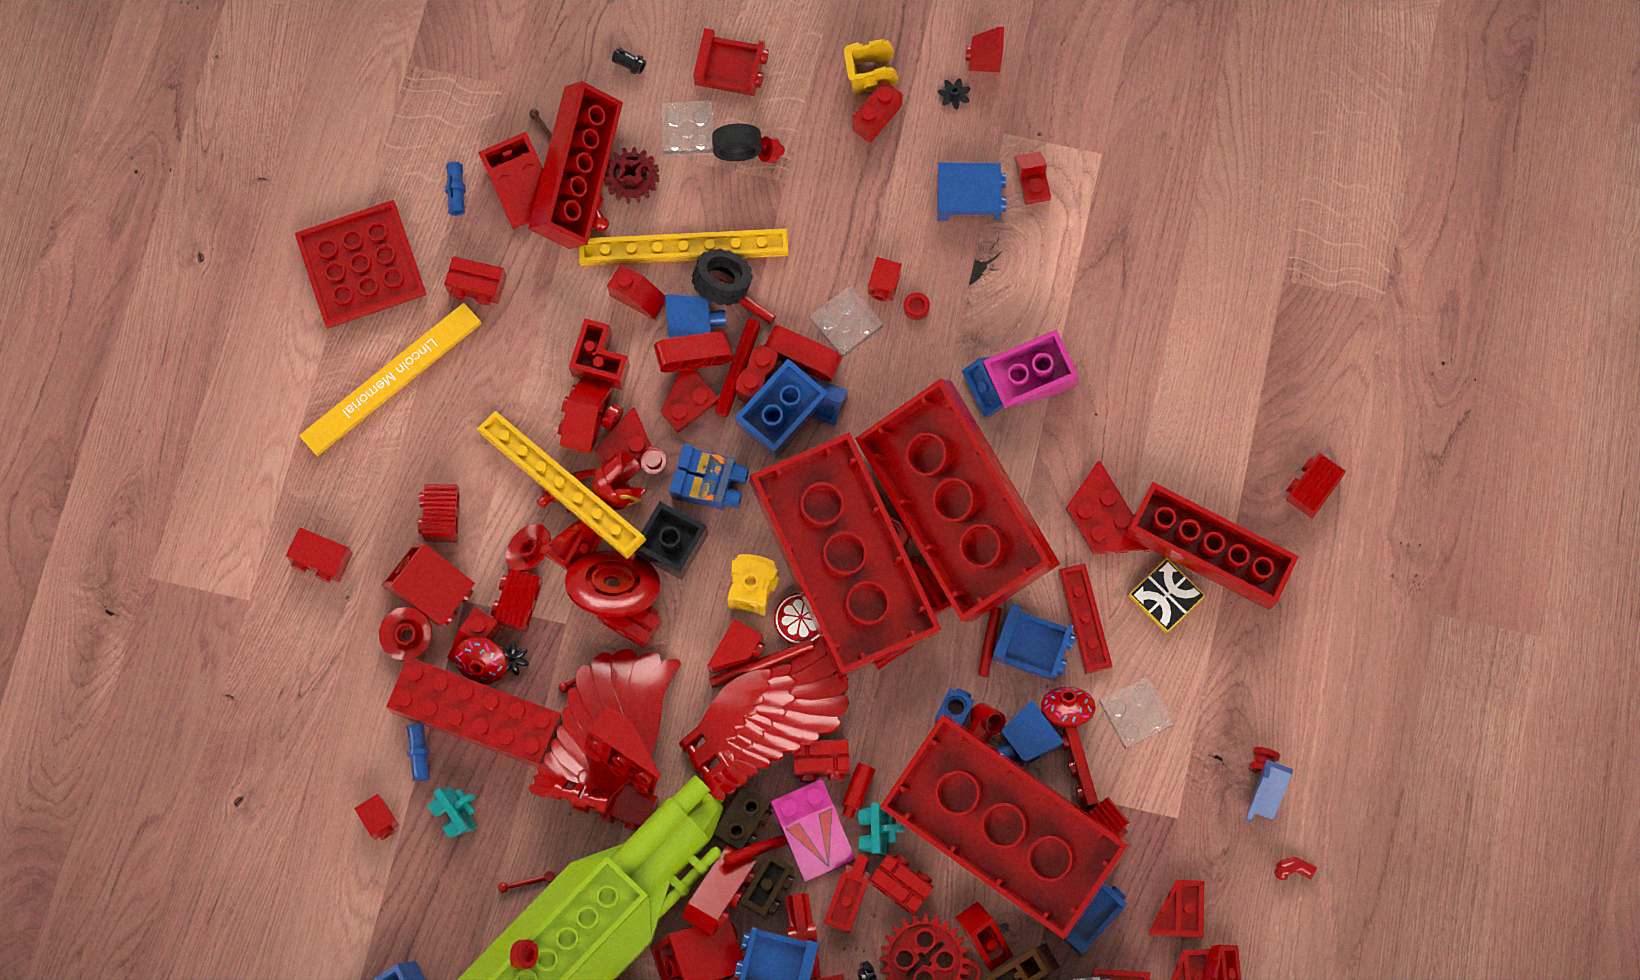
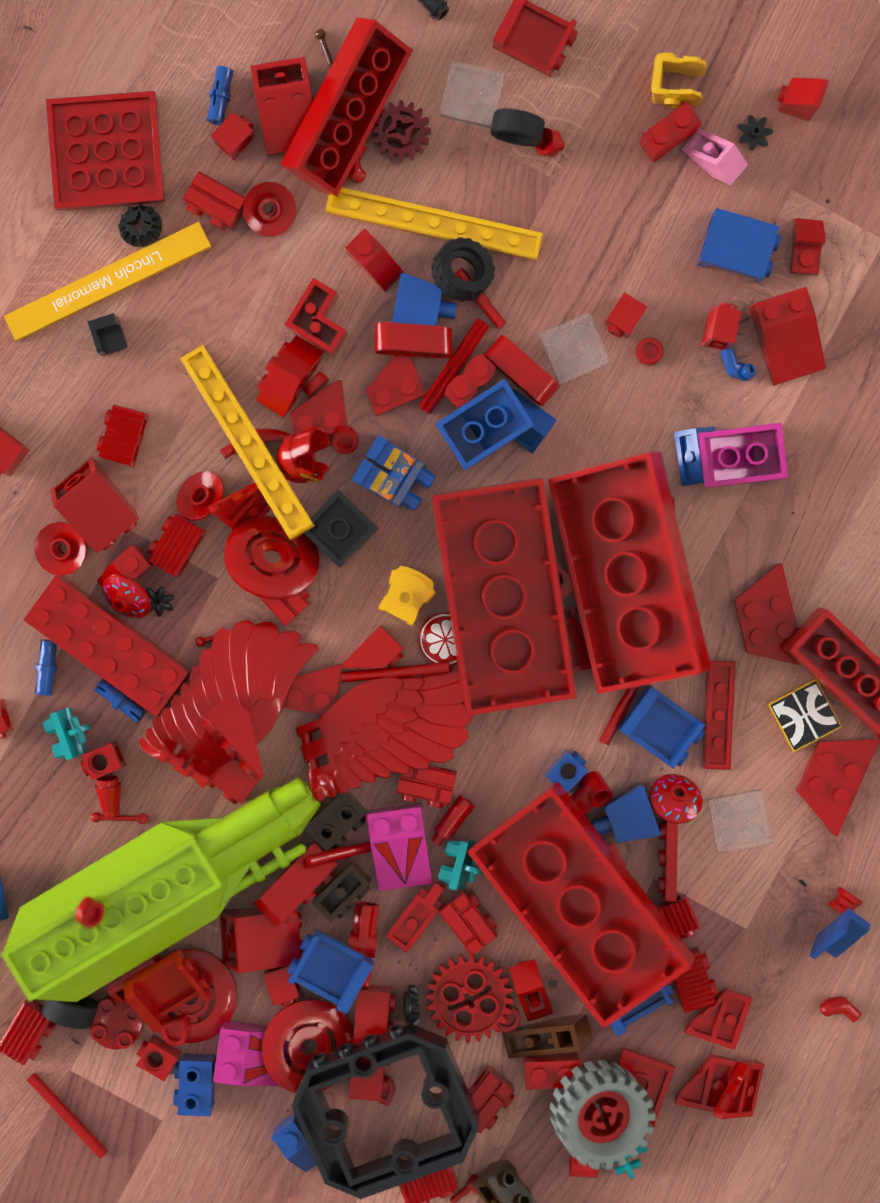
camera: 15 degrees right, 15 degrees up
none -> red brick [81,740,127,780]
none -> black panel [87,313,128,356]
none -> blue pin [94,678,147,724]
none -> red cone [94,775,122,817]
none -> black gear [118,204,162,247]
none -> red brick [211,112,256,161]
none -> red dish [242,182,296,237]
none -> red wing [282,664,343,715]
none -> red brick [673,947,718,1013]
none -> bright pink slope [682,129,748,186]
none -> red brick [701,303,742,350]
none -> blue arm [720,348,756,381]
none -> red slope [749,286,826,386]
none -> red wing [796,738,880,837]

